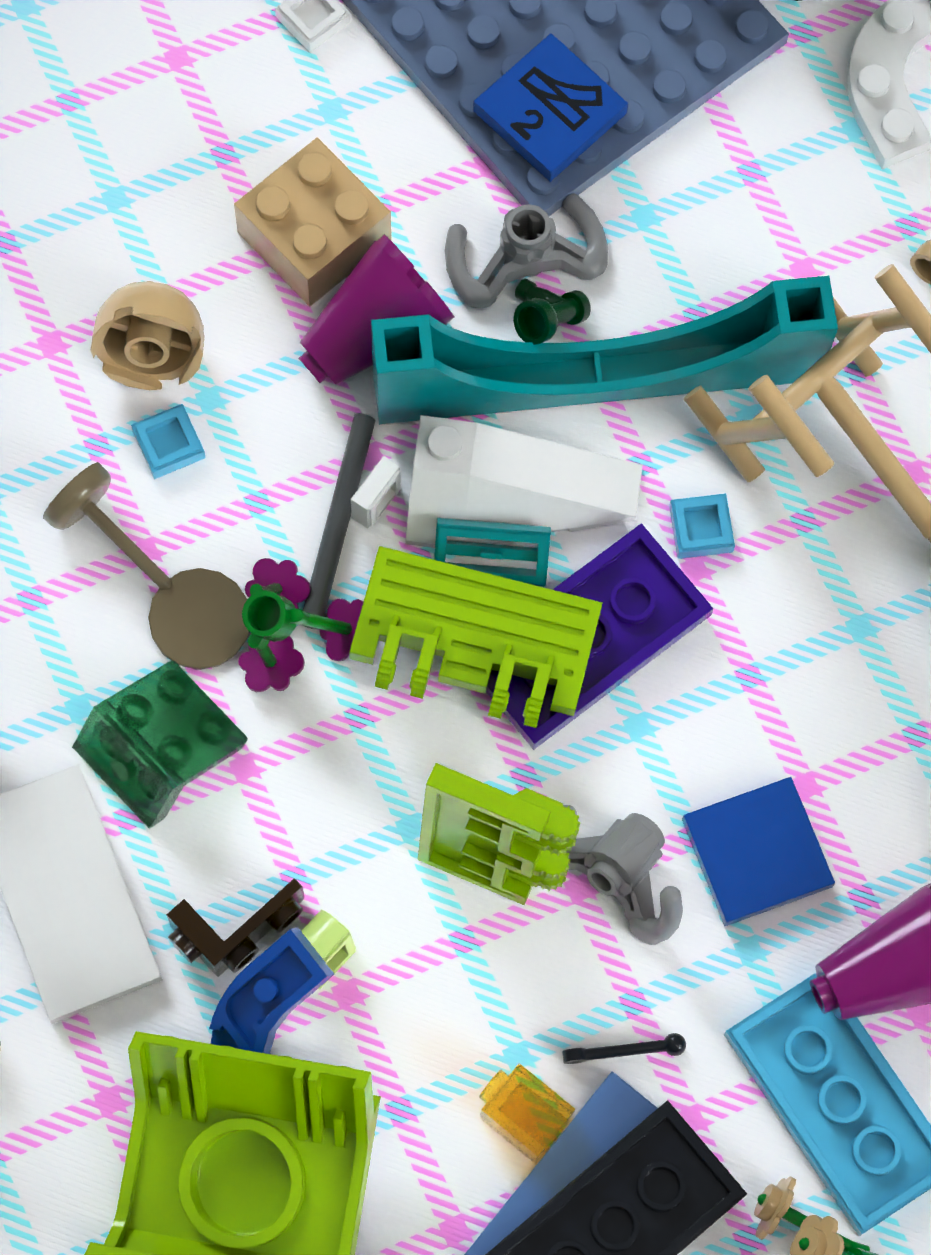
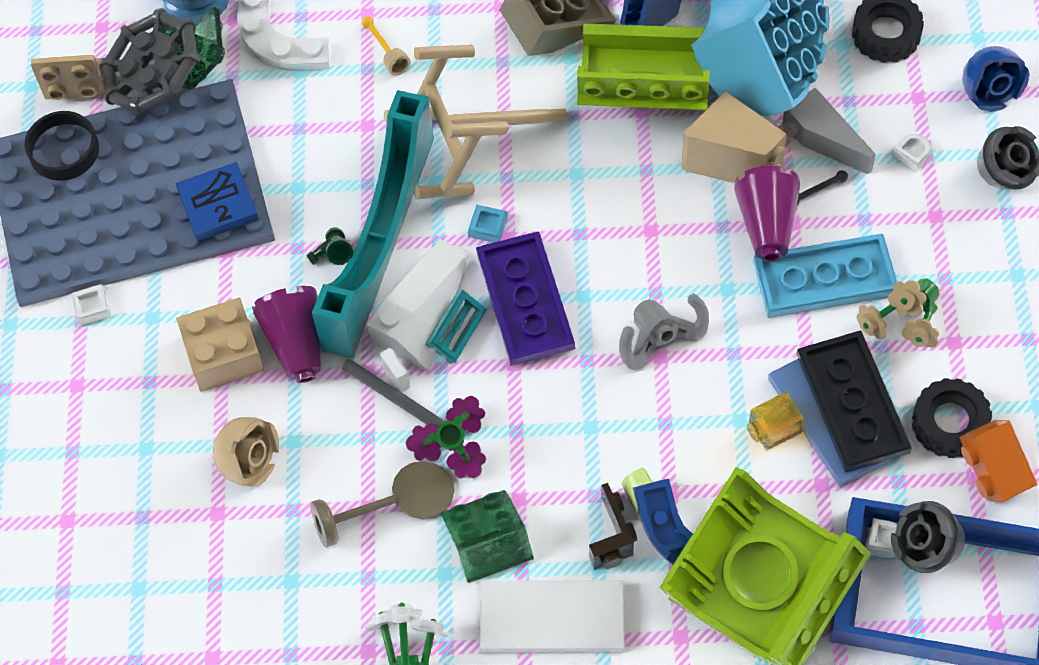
camera: 60 degrees left, 10 degrees down
medium azure tile [131,403,206,480] -> none
lime hinge [349,546,603,728] -> none
lime hinge [417,763,581,906] -> none
light grey piece [444,193,608,308] -> none
black hinge [562,1033,687,1064] -> none
blue tile [682,777,835,927] -> none

